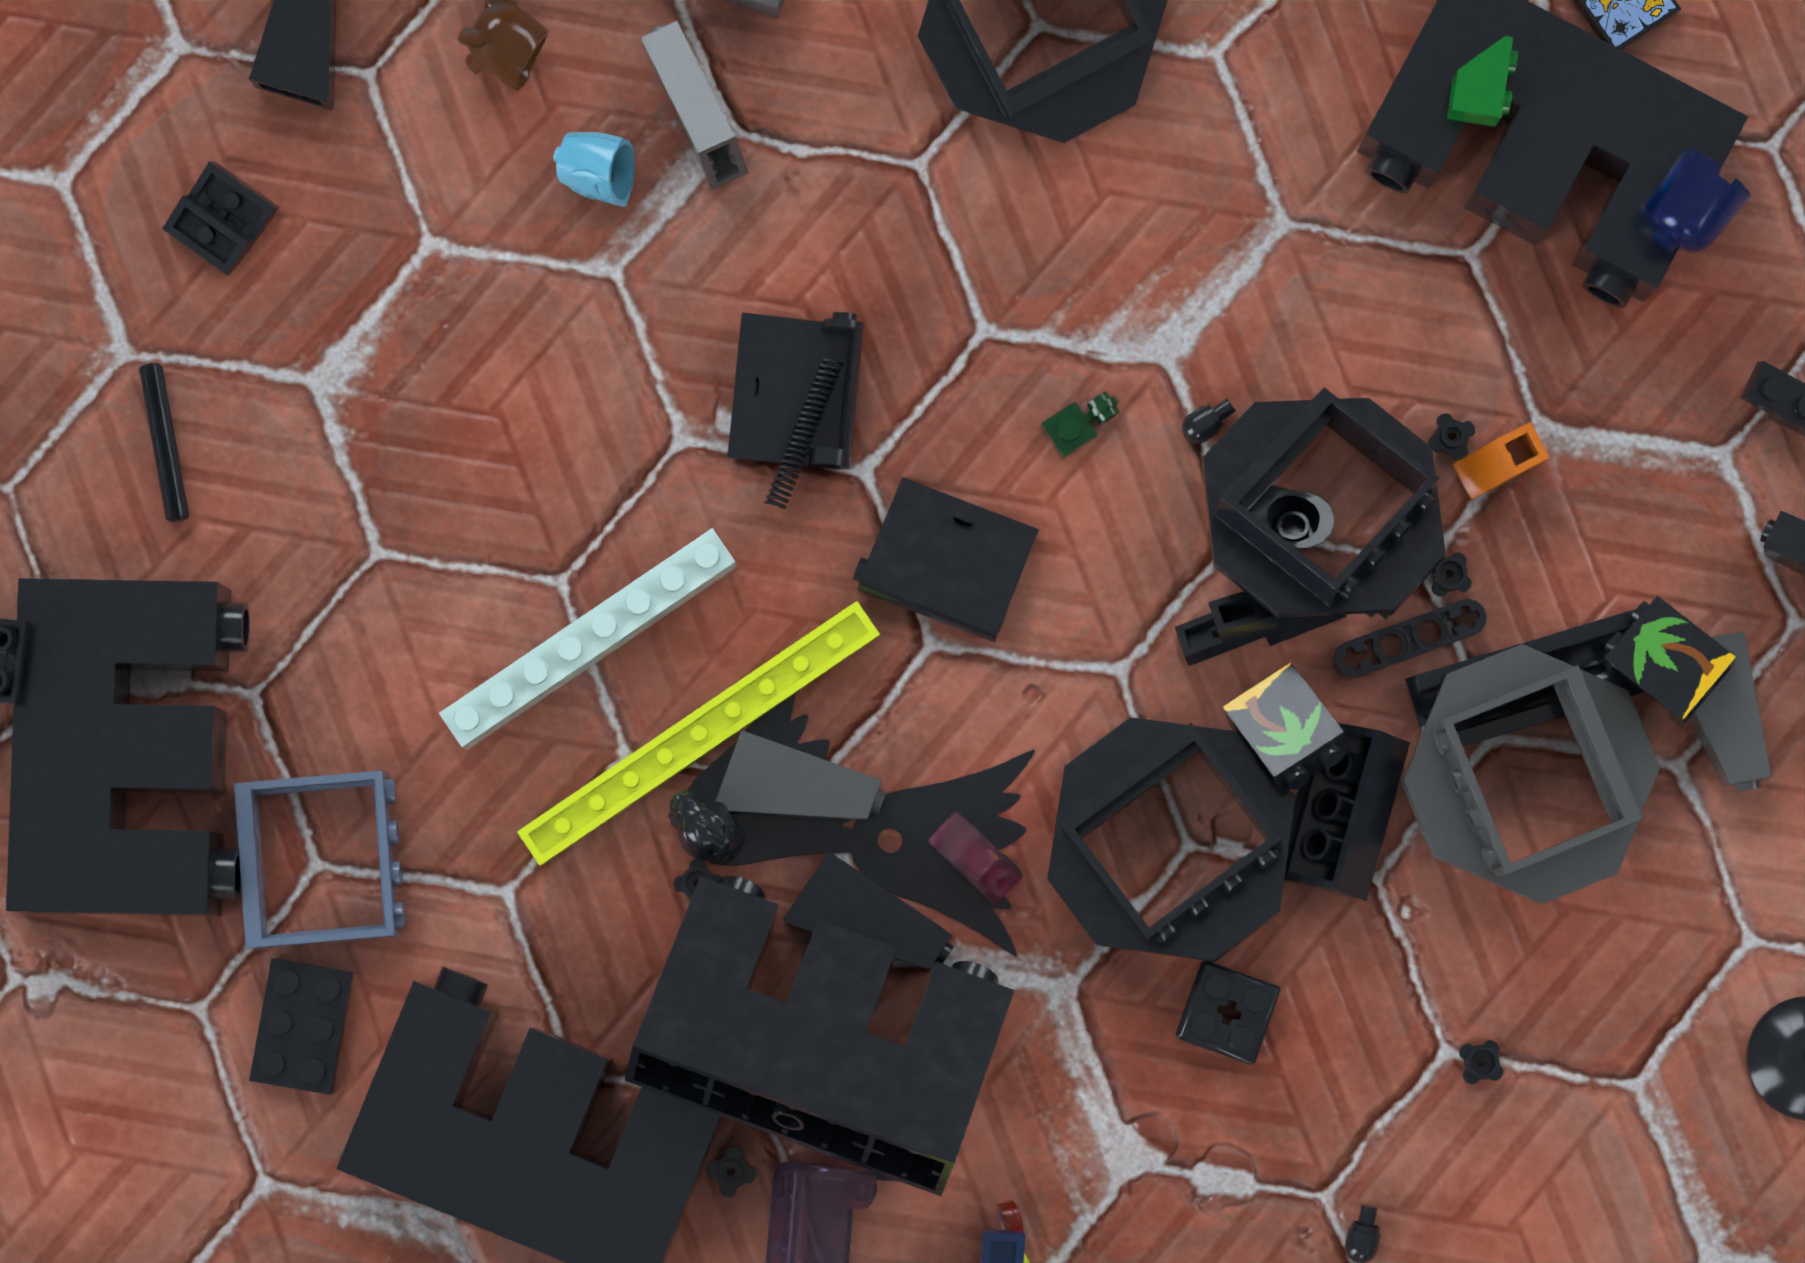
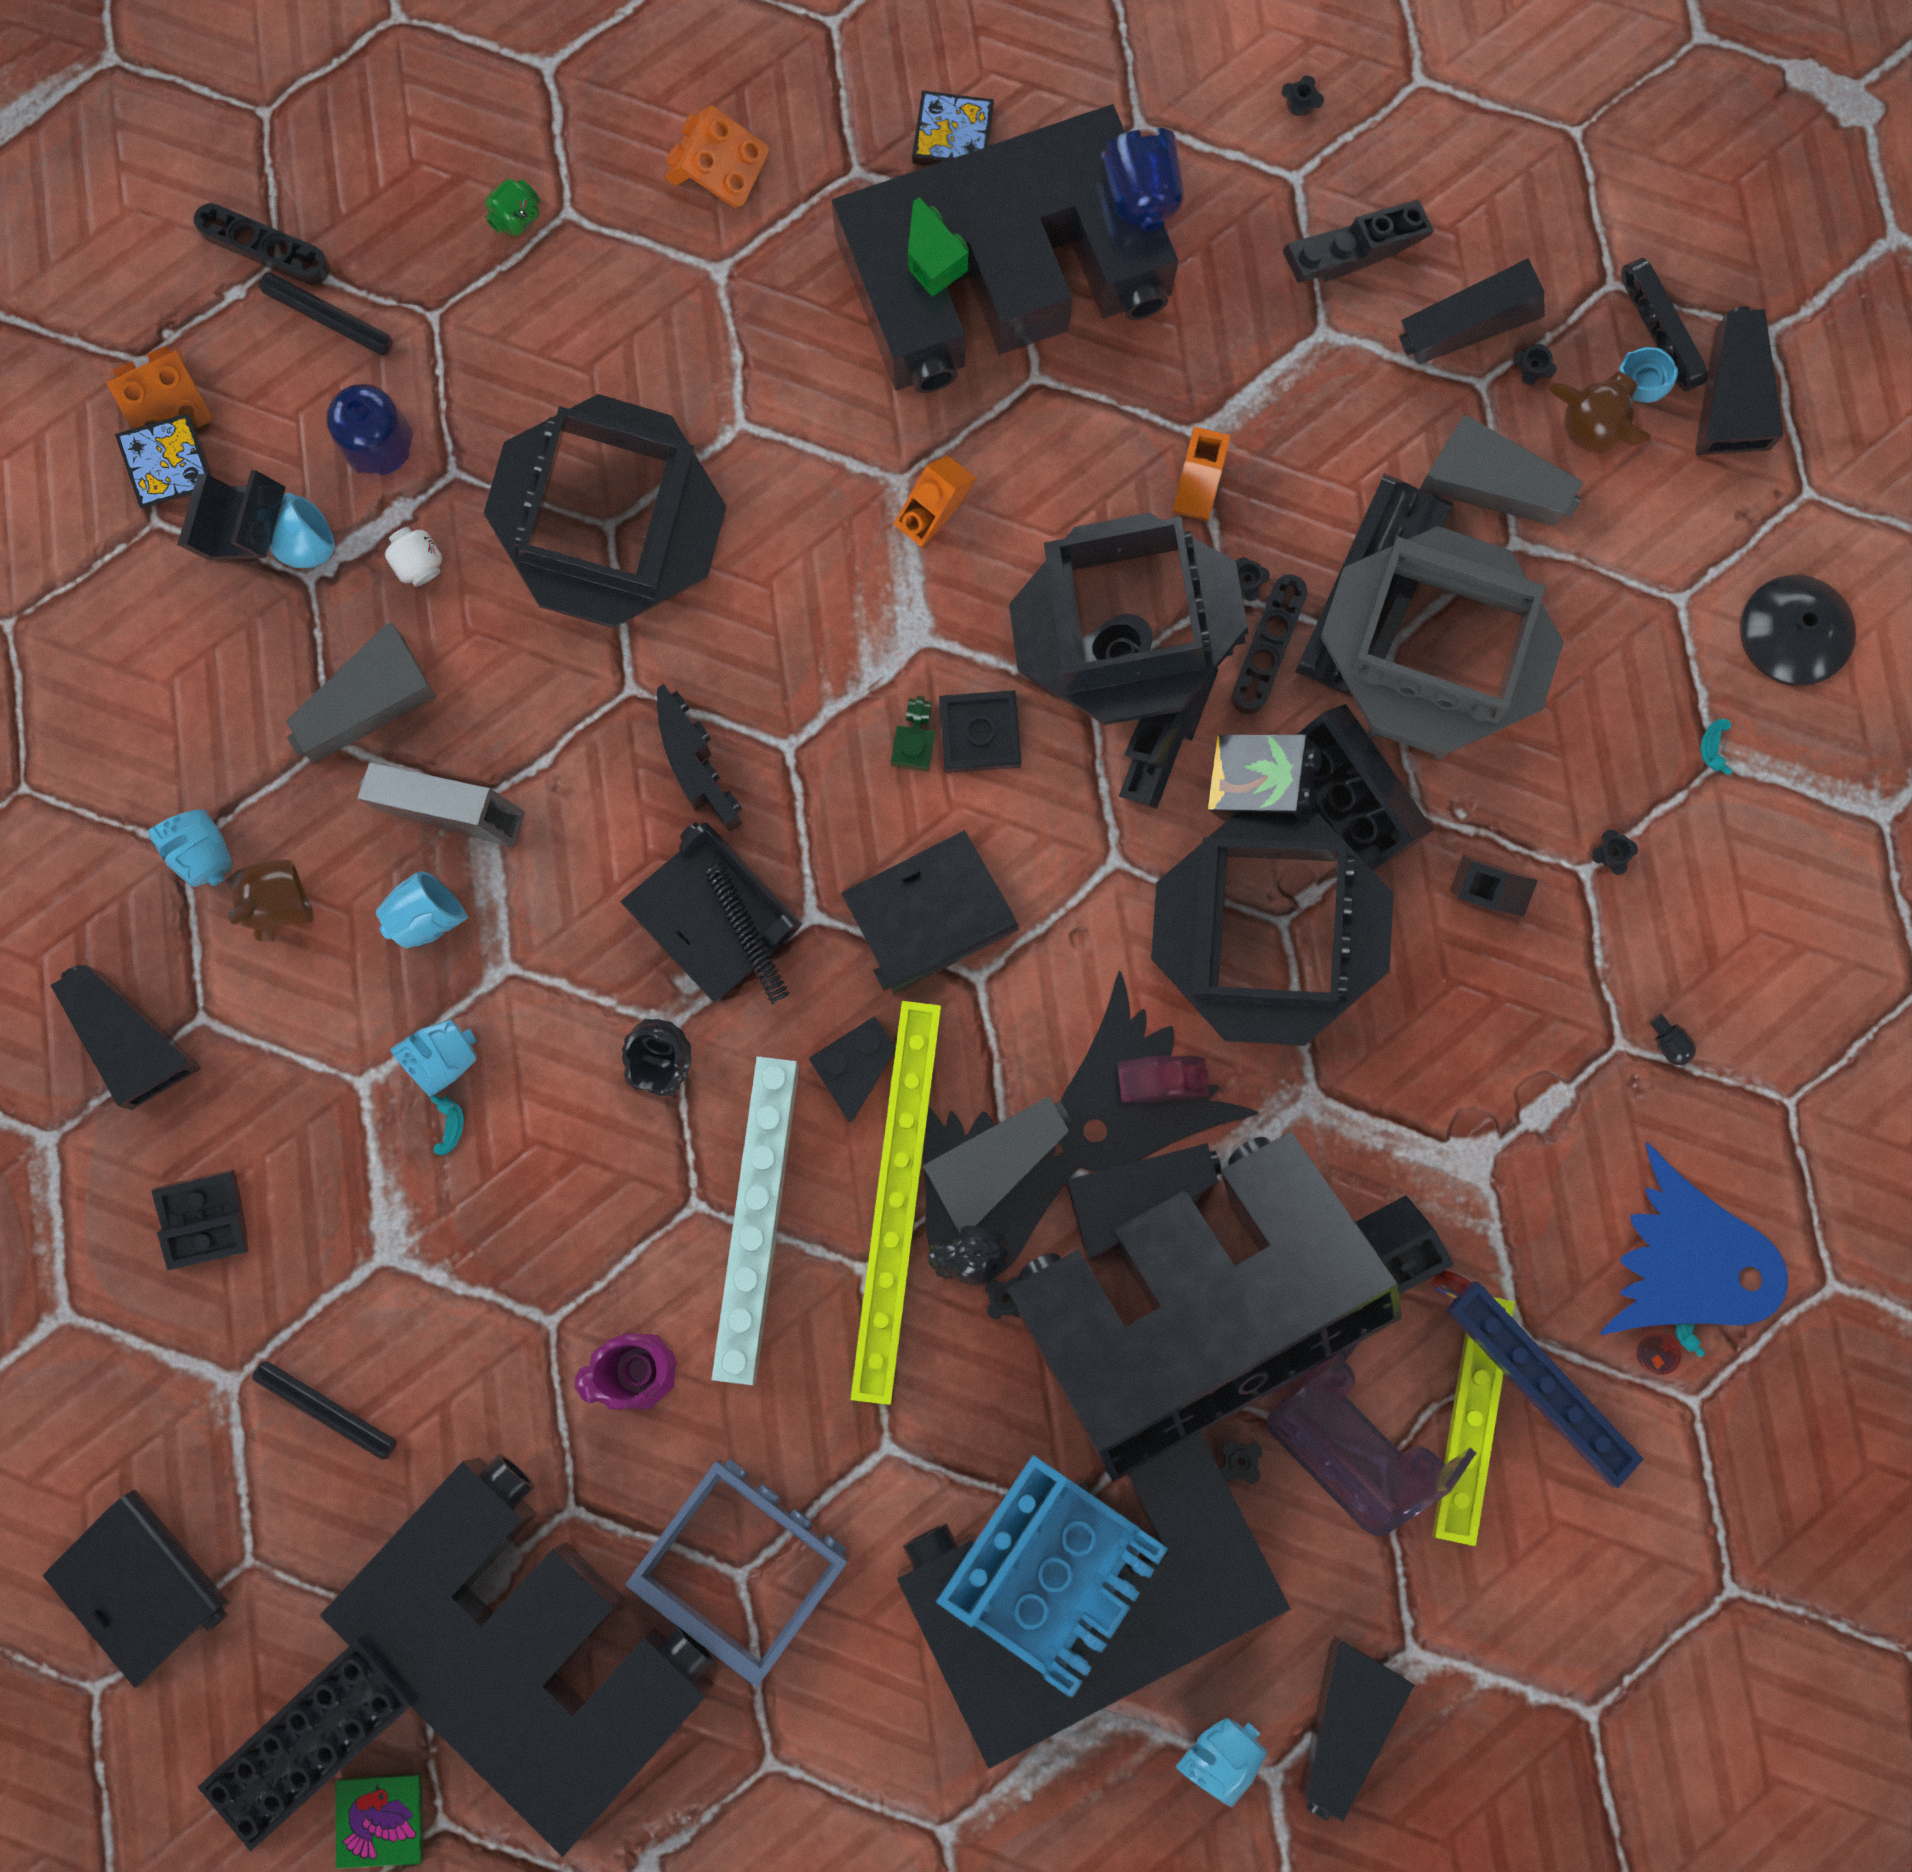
camera: 50 degrees left, 5 degrees down
black plate [249,958,355,1095] -> none
black brick [1176,961,1281,1065] -> none
black cylinder [1182,398,1236,444] -> none
black plate [1429,413,1475,460] -> none
black panel [1603,595,1736,728] -> none
none -> medium azure helmet [390,1019,477,1097]
none -> teal piece [430,1095,464,1155]
none -> magenta piece [574,1333,677,1410]
none -> black hair [622,1019,692,1096]
none -> black slope [657,684,742,832]
none -> black wing [808,1016,896,1123]
none -> orange slope [893,455,976,547]
none -> dark azure slope [936,1455,1168,1698]
none -> black tile [939,690,1021,773]
none -> black slope [1355,1195,1454,1294]
none -> black slope [1450,855,1538,916]
none -> teal piece [1700,719,1732,775]

